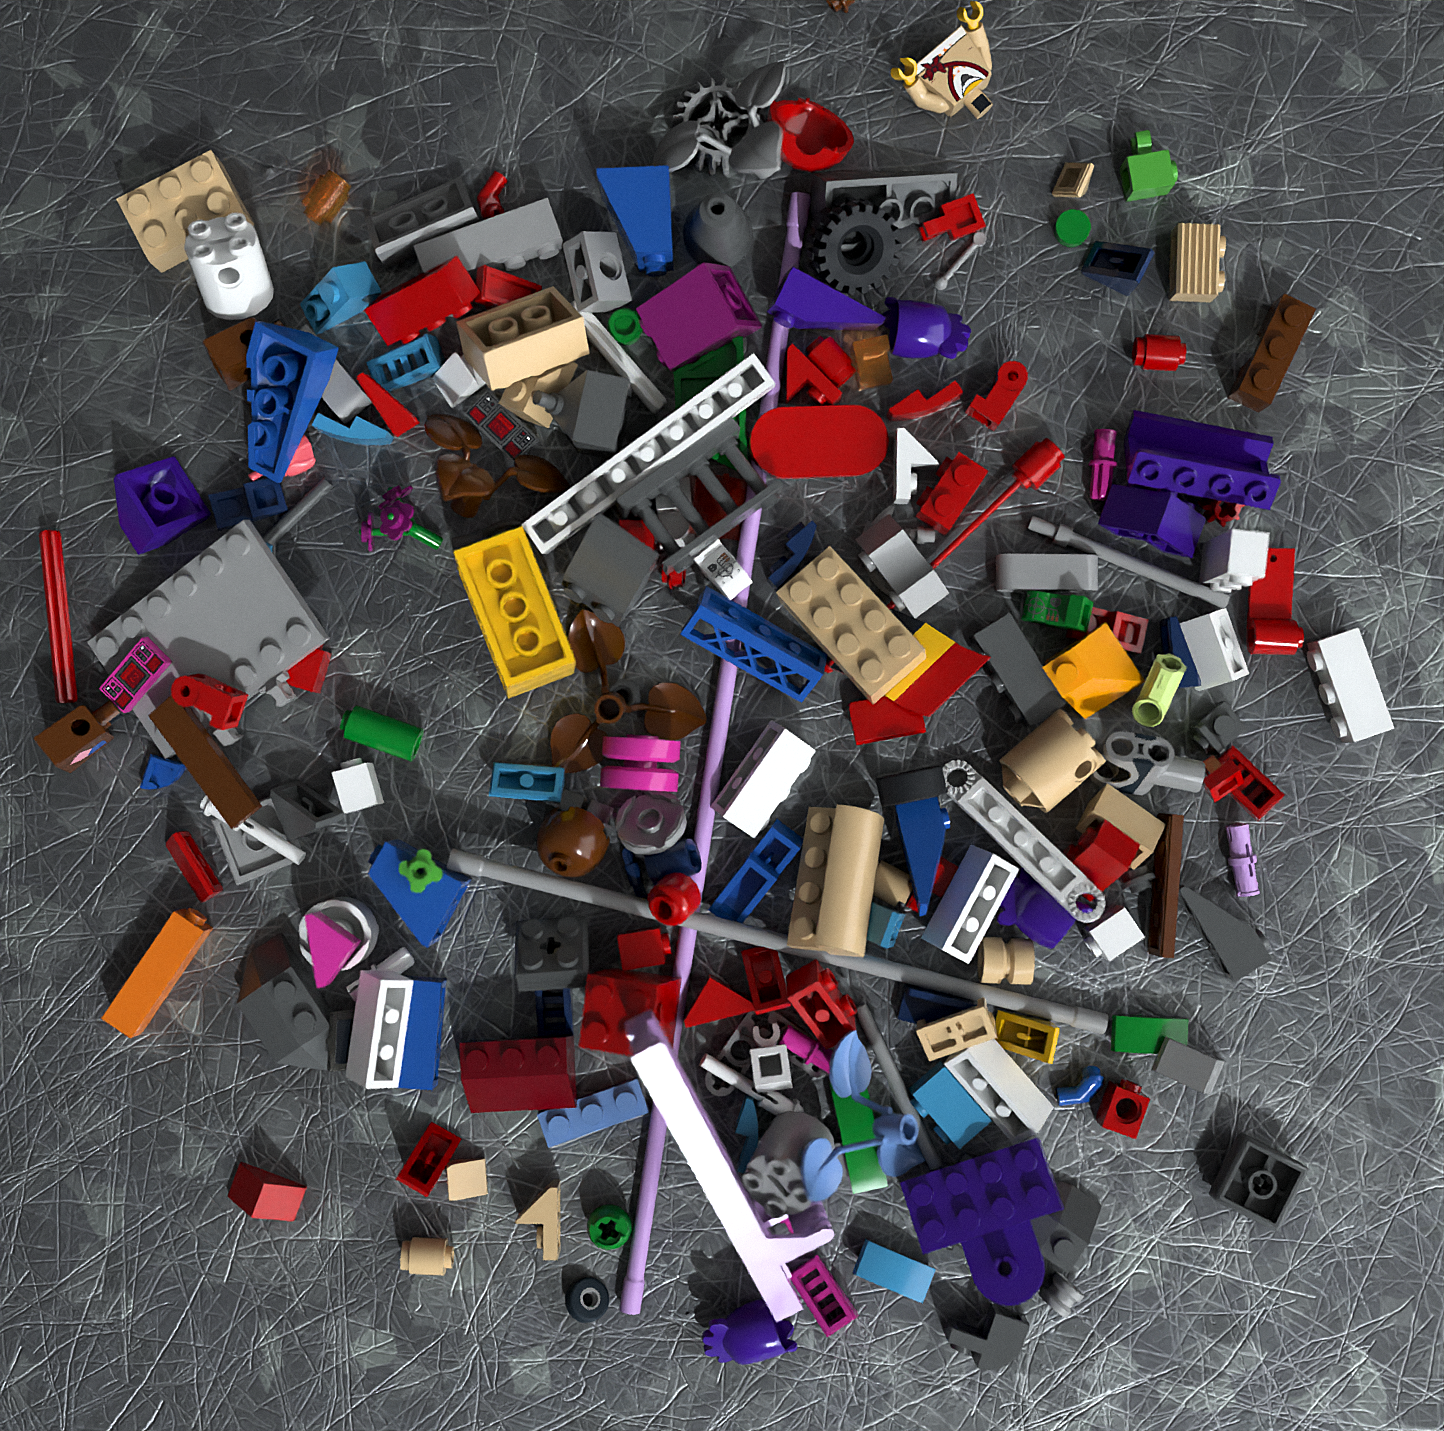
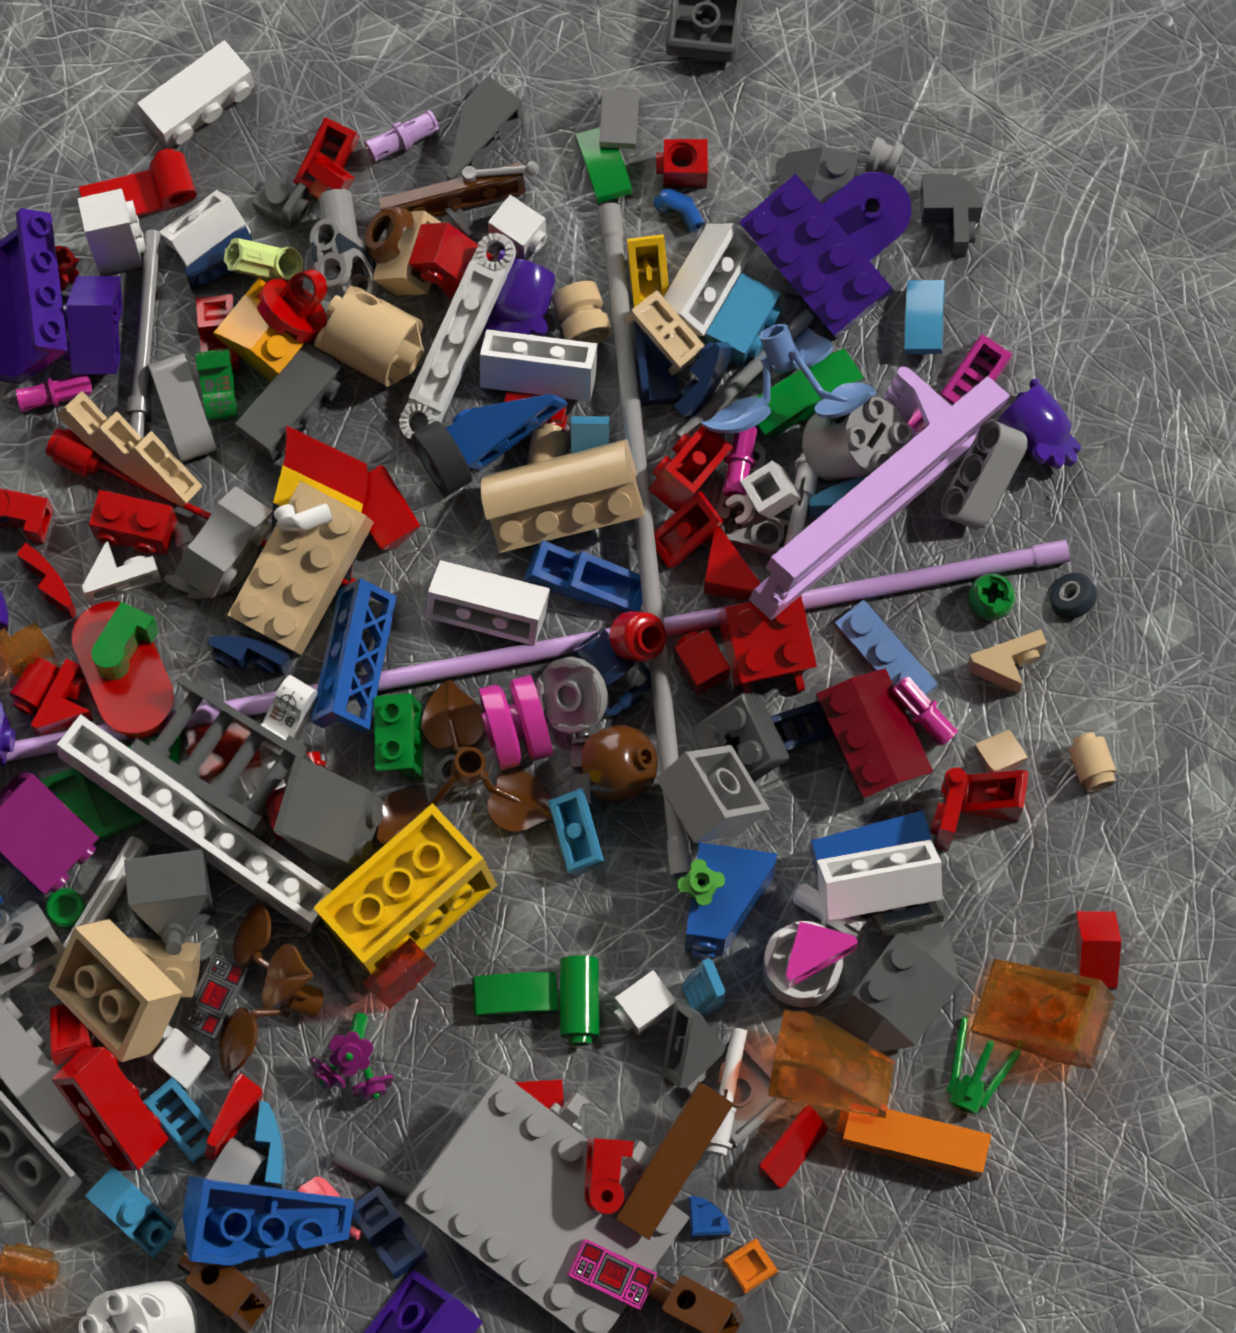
camera: 110 degrees left, 15 degrees down
none -> tan slope [56,391,202,507]
none -> green leg [91,601,159,681]
none -> red tile [256,269,328,343]
none -> white arm [274,503,332,532]
none -> clear red piece [363,938,437,1009]
none -> reddish brown piece [365,207,414,264]
none -> green bracket [374,693,424,780]
none -> light grey hinge [462,161,539,182]
none -> green slope [472,972,558,1017]
none -> light grey brick [656,745,770,844]
none -> dark blue slope [674,342,732,416]
none -> dark azure slope [682,958,726,1017]
none -> orange tile [723,1238,778,1295]
none -> clear orange slope [768,1009,895,1118]
none -> dark pink axle [892,677,958,746]
none -> red plate [930,767,967,851]
none -> light grey beam [941,420,1027,530]
none -> green plant [945,1016,1021,1115]
none -> clear orange slope [970,959,1115,1070]

